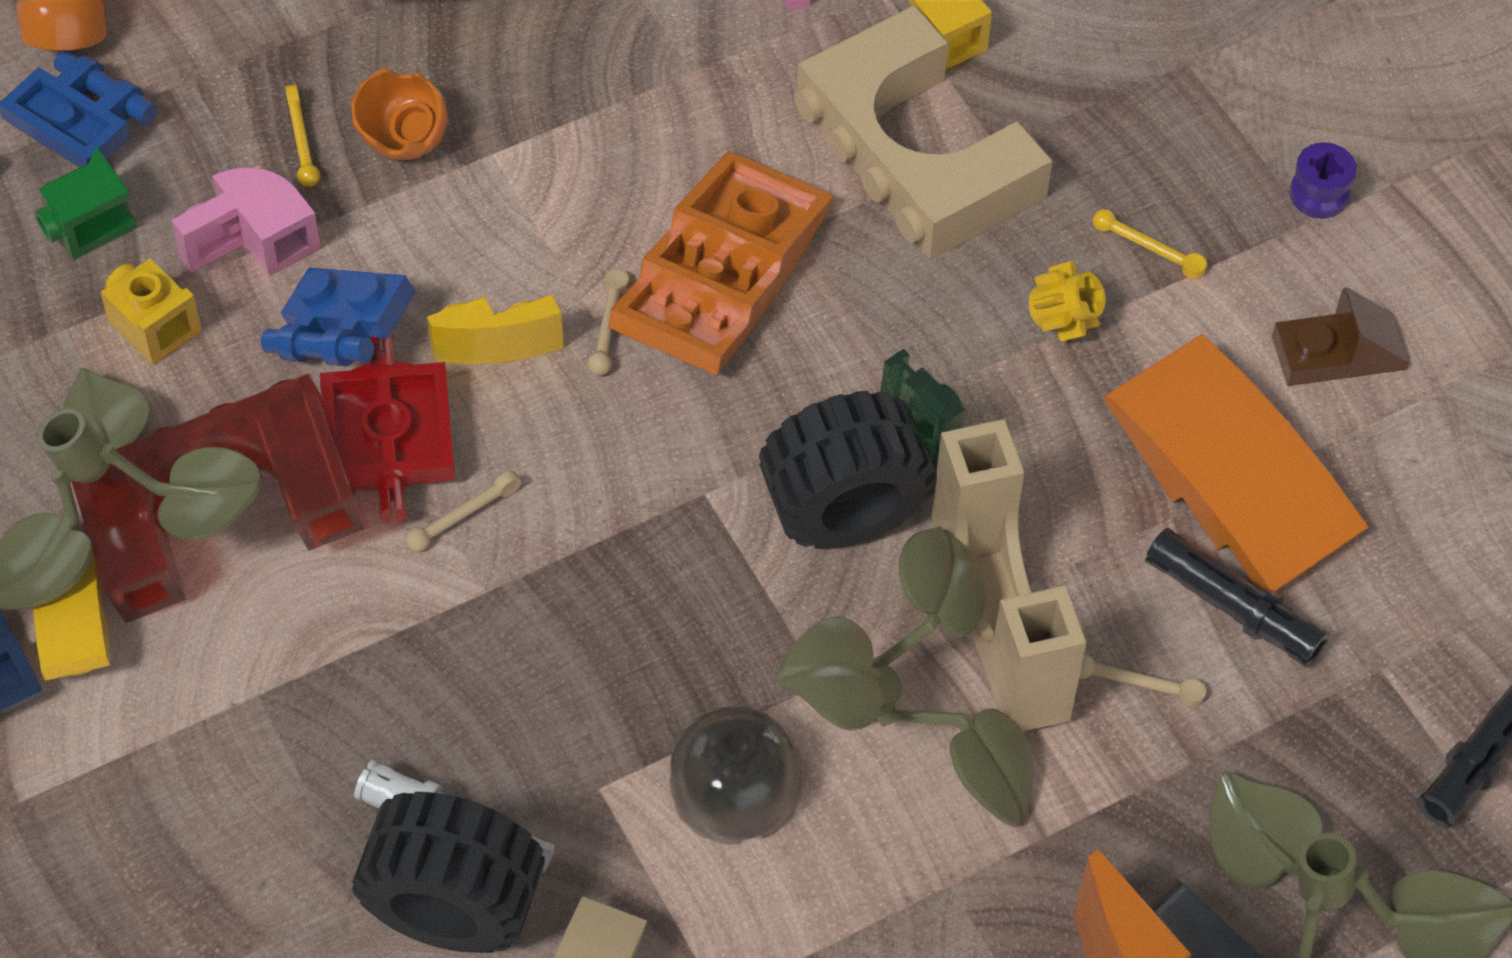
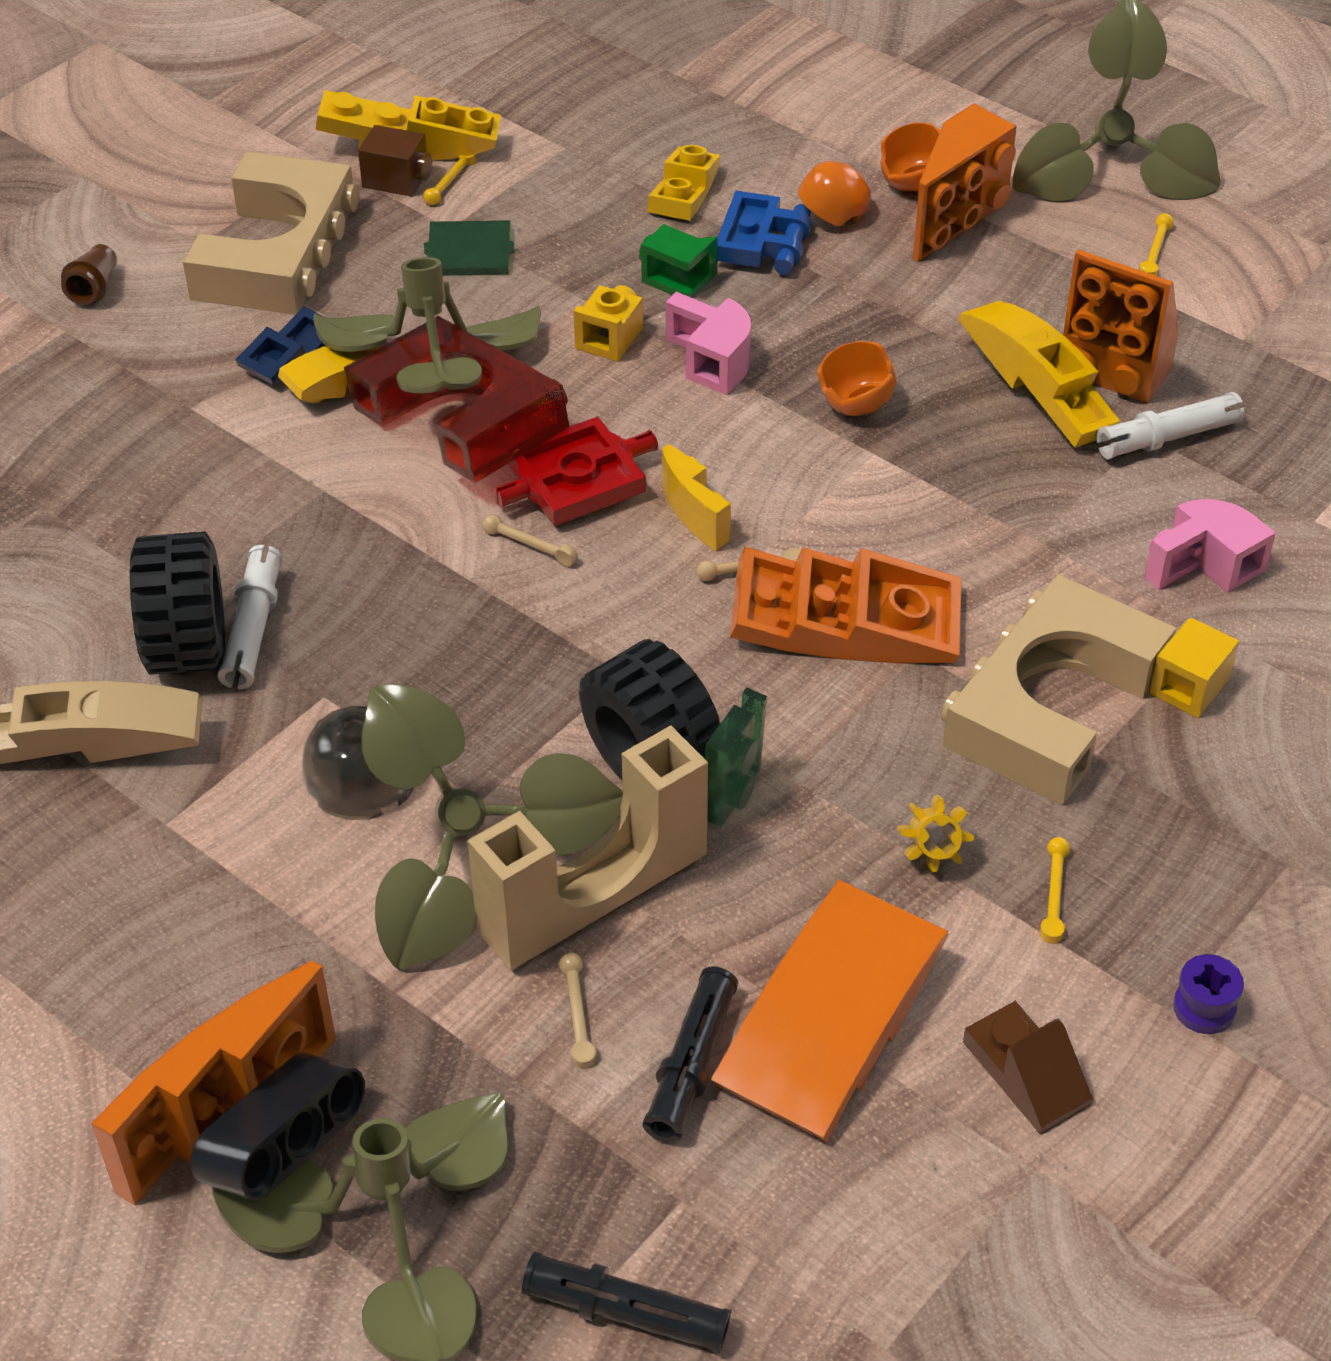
camera: 70 degrees right, 10 degrees down
blue plate [261,268,416,367] -> none
yellow hinge [285,84,320,187] -> none

